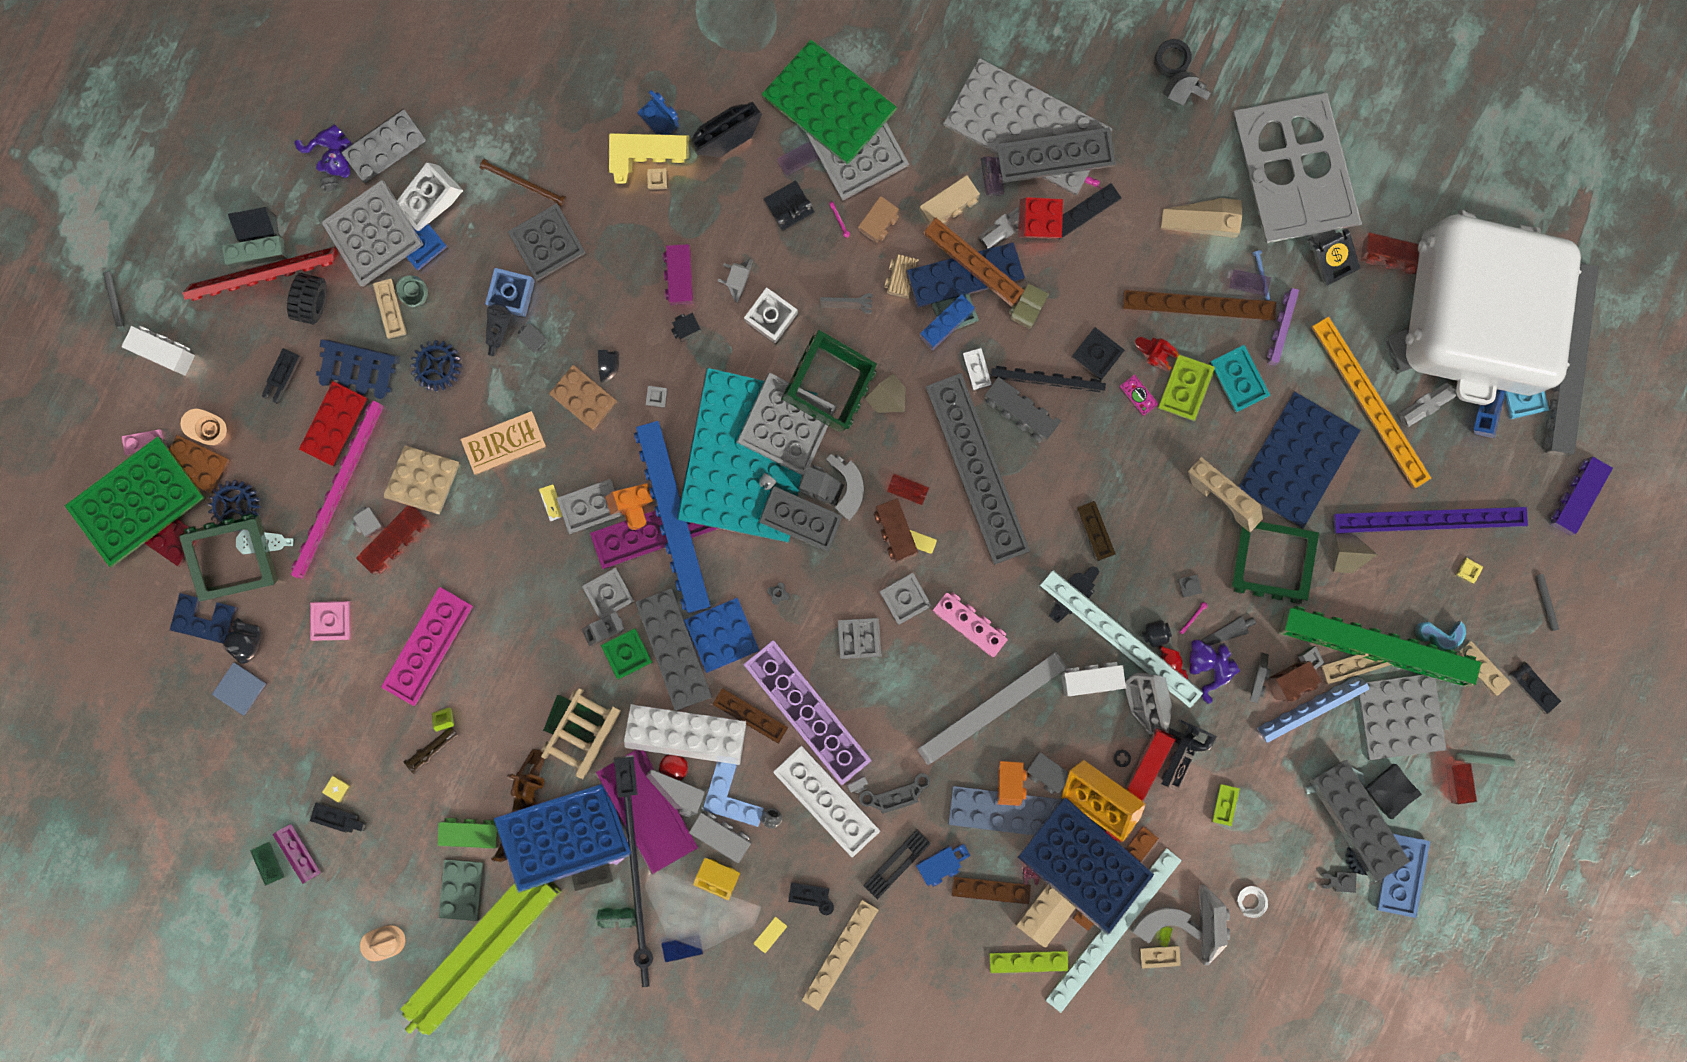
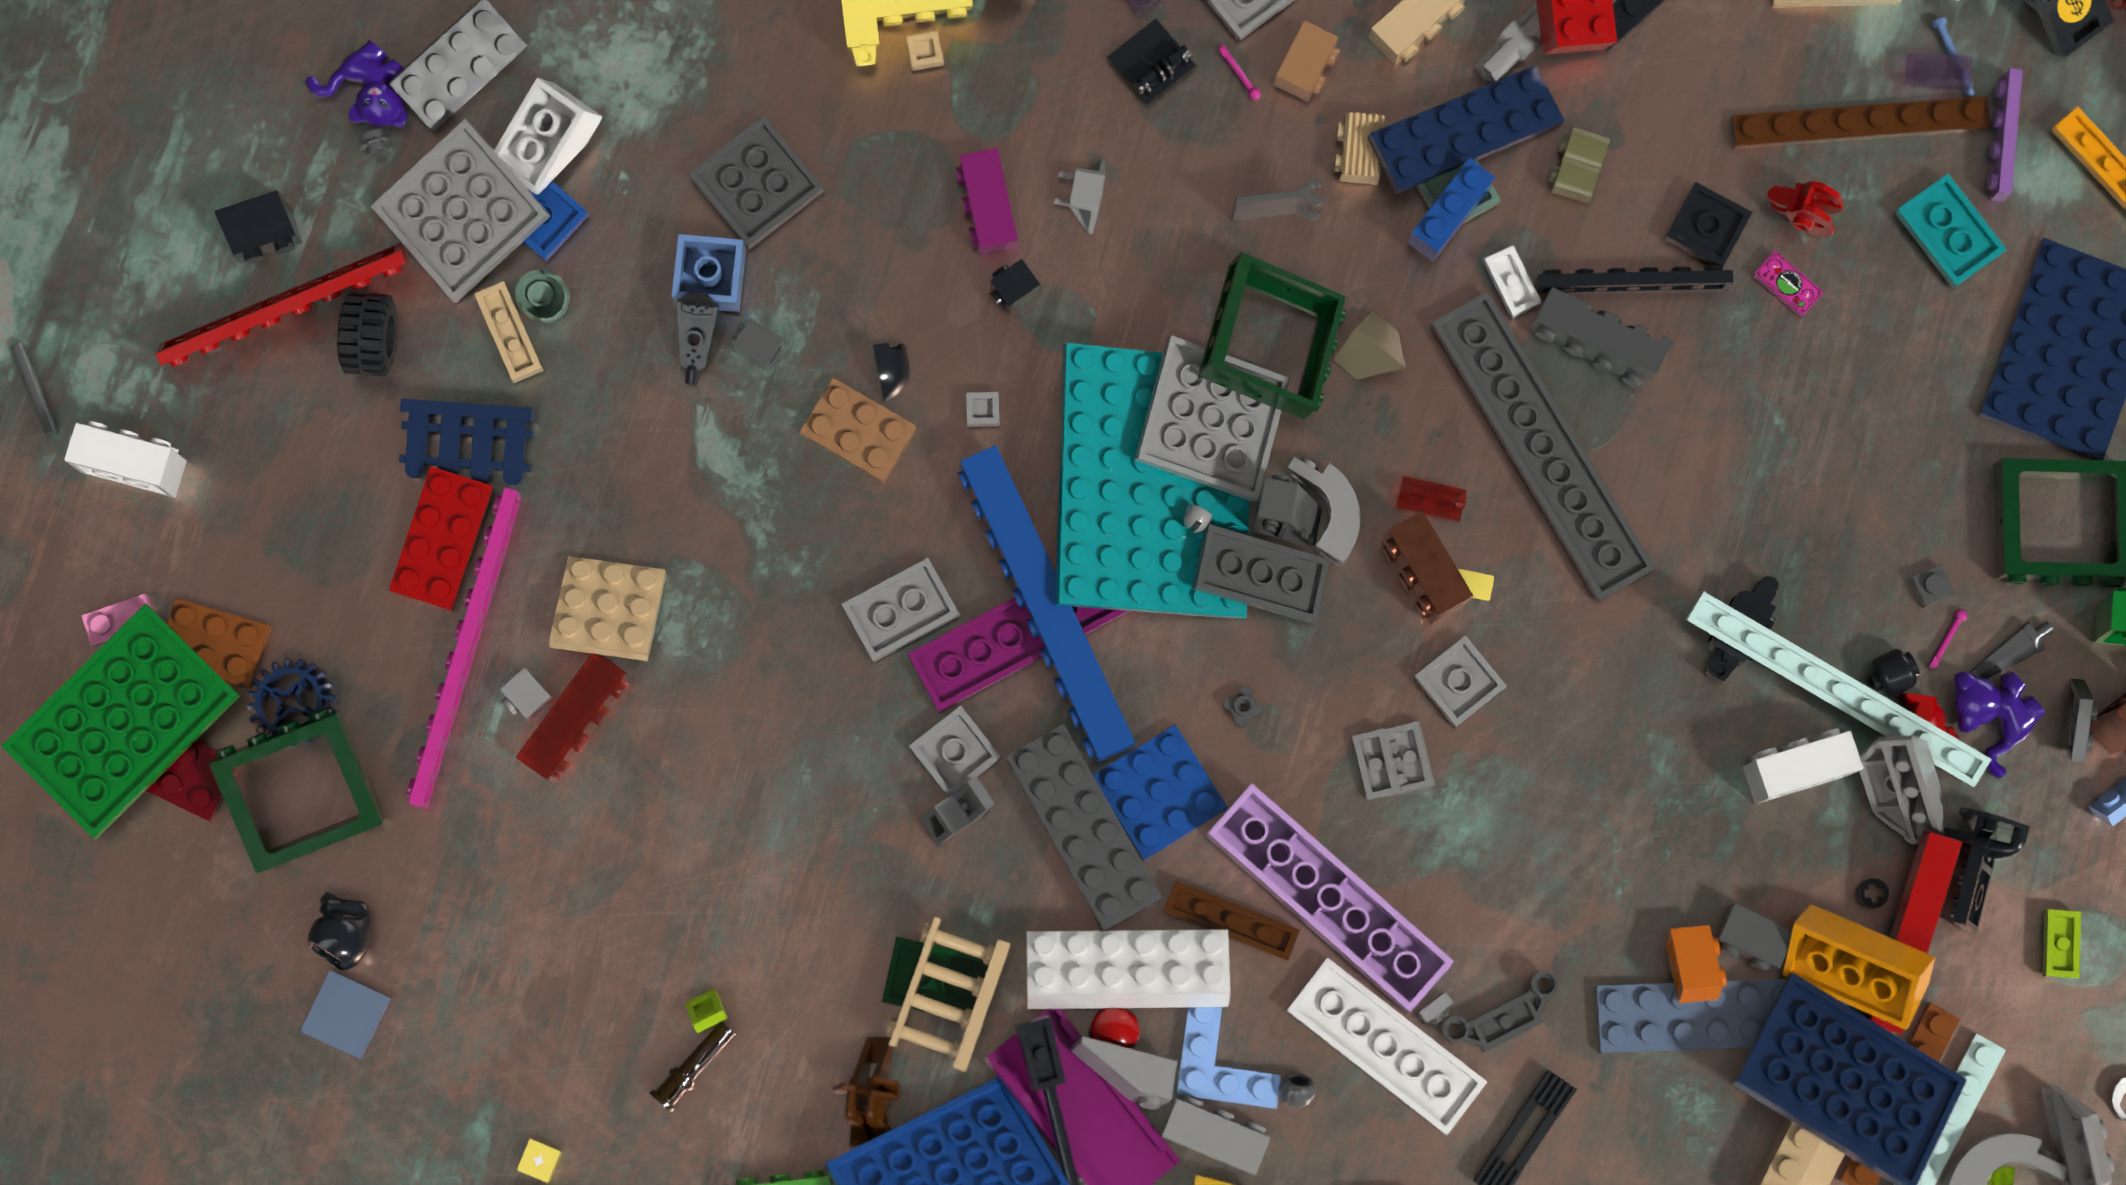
camera: 15 degrees left, 5 degrees down
dark blue plate [170,593,237,644] -> none
light nougat piece [180,409,227,445] -> none
sand green brick [222,236,287,269] -> none
light aqua piece [236,530,294,555] -> none
black hinge [262,348,301,404] -> none
bright pink tile [310,601,350,641] -> none
dark pink plate [381,587,473,706] -> none
dark blue gear [410,340,462,392] -> none
light nougat tile [461,411,546,475] -> none
reddish brown bar [480,159,566,207] -> none
light yellow sticker [539,484,563,521] -> none
green plate [601,628,653,680] -> none
orange brick [605,483,653,530] -> none
white brick [744,287,798,344] -> none
blue brick [916,843,971,887] -> none
light grey beam [917,651,1068,765] -> none
dark orange plate [923,218,1025,307] -> none
bright pink brick [932,592,1008,658] -> none
reddish brown plate [952,876,1031,905] -> none
clear pink plate [1022,866,1040,885] -> none
dark brown plate [1076,501,1116,561] -> none
lime plate [1158,355,1215,421] -> none
tan arch [1188,457,1263,532] -> none

